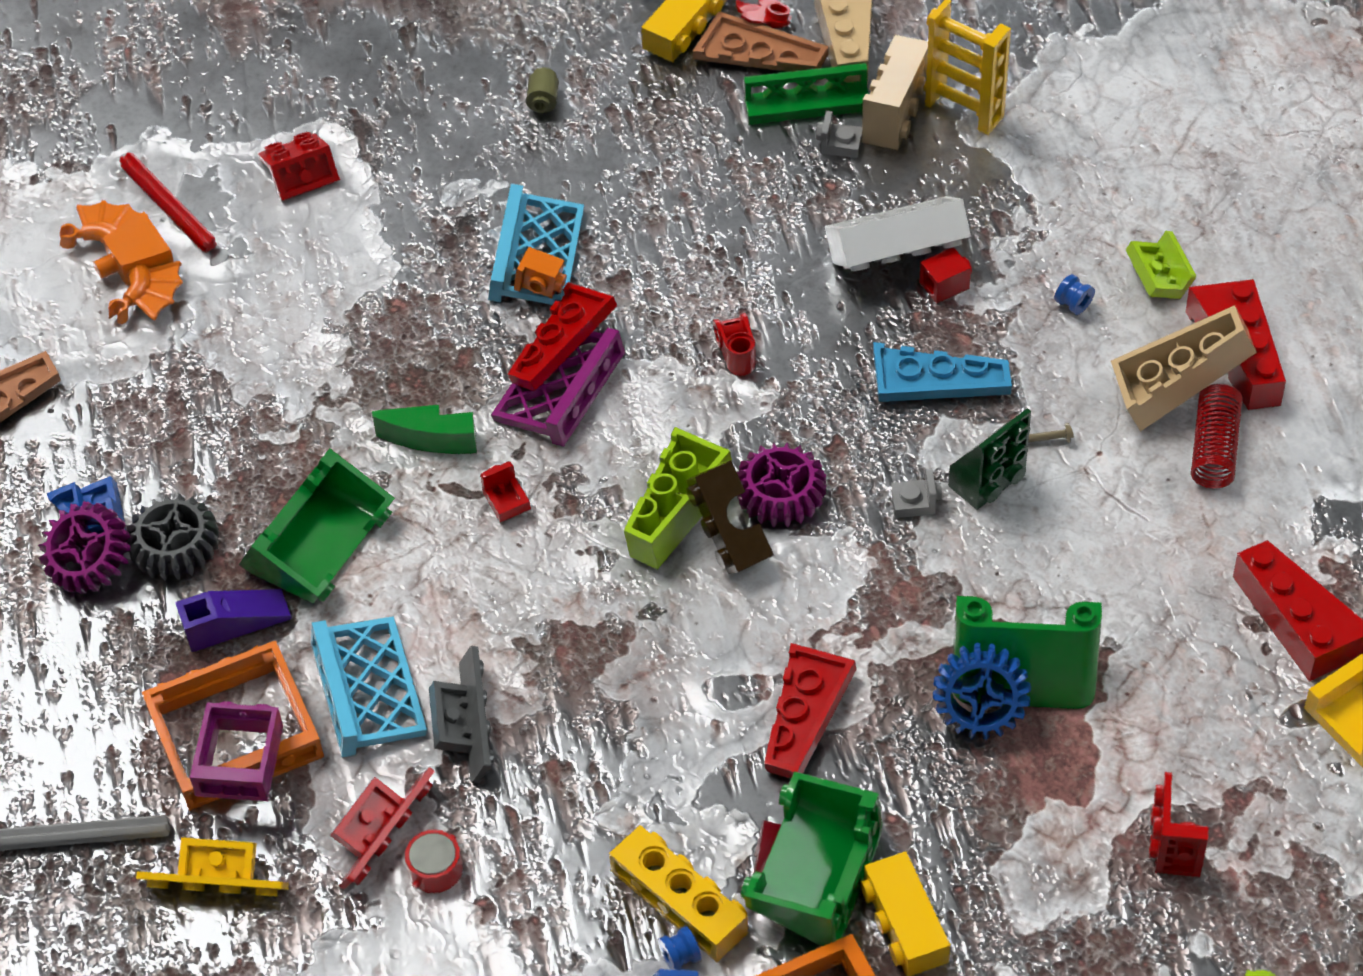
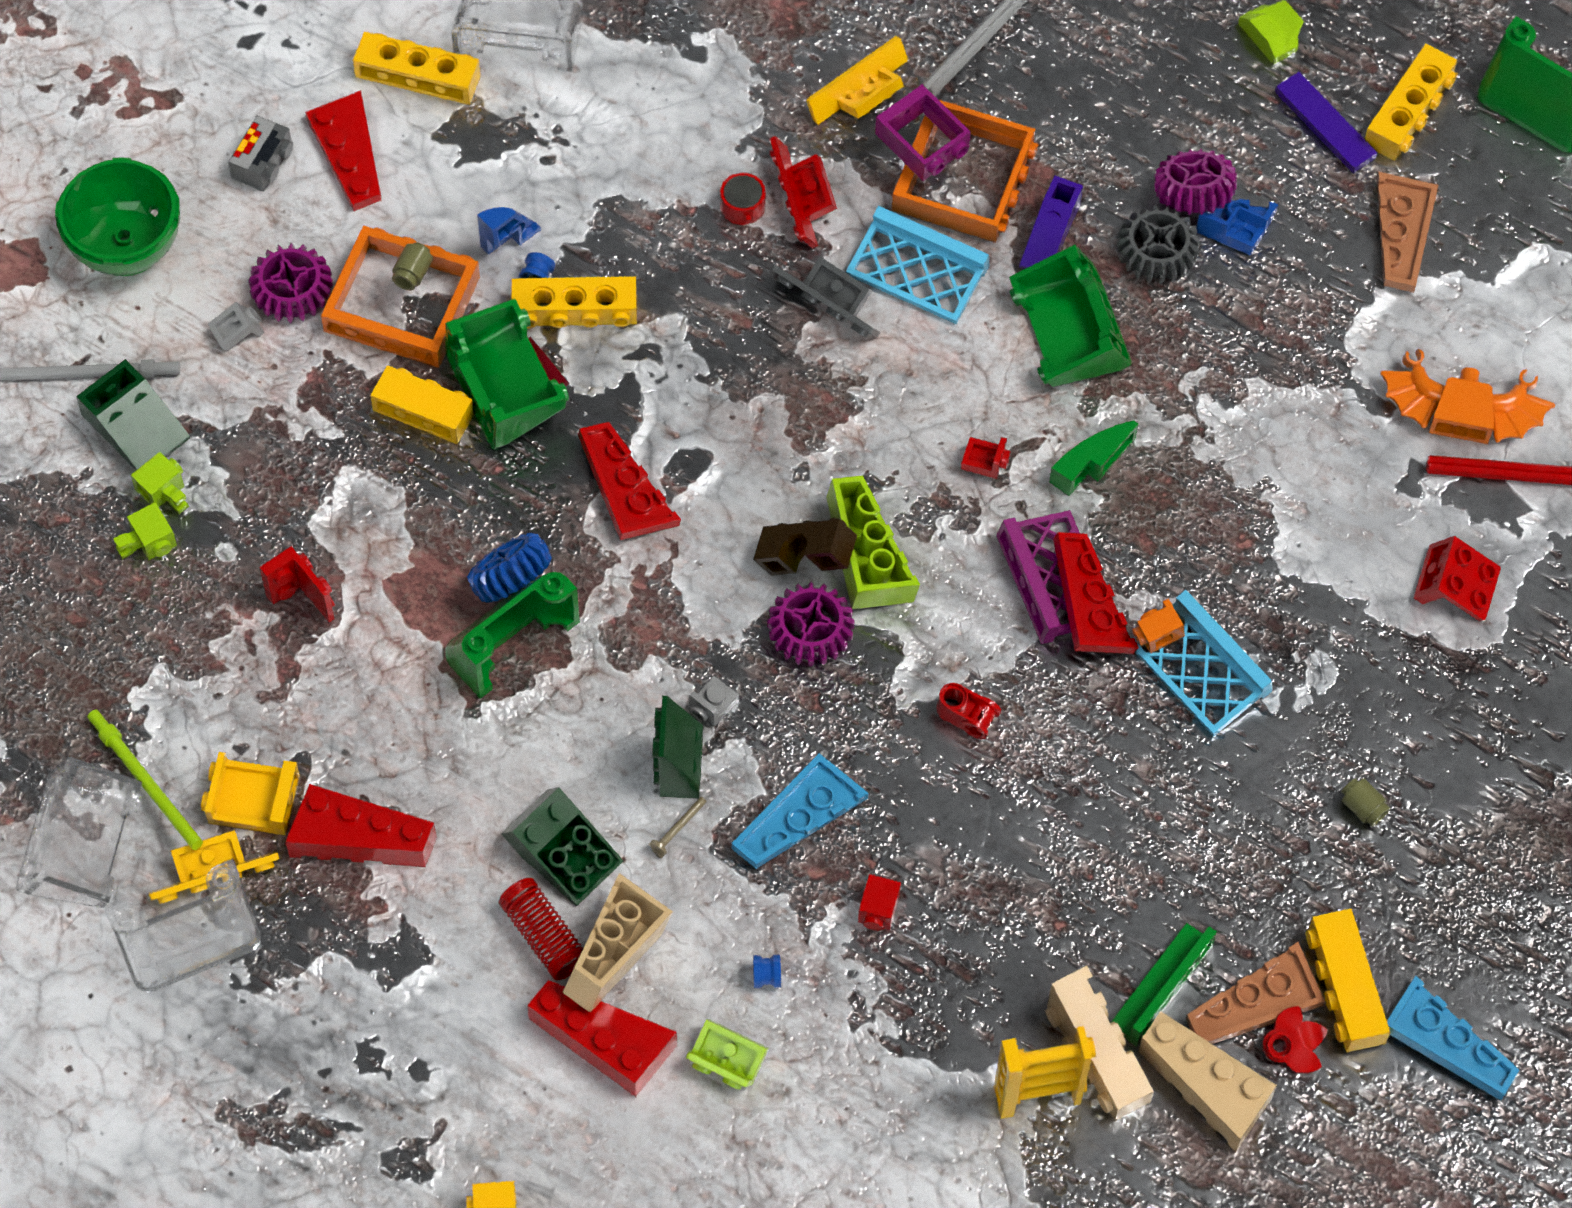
camera: 130 degrees right, 10 degrees up
light grey bracket [816,111,862,158] -> none
white brick [825,196,971,271] -> none
none -> dark green slope [501,787,624,906]

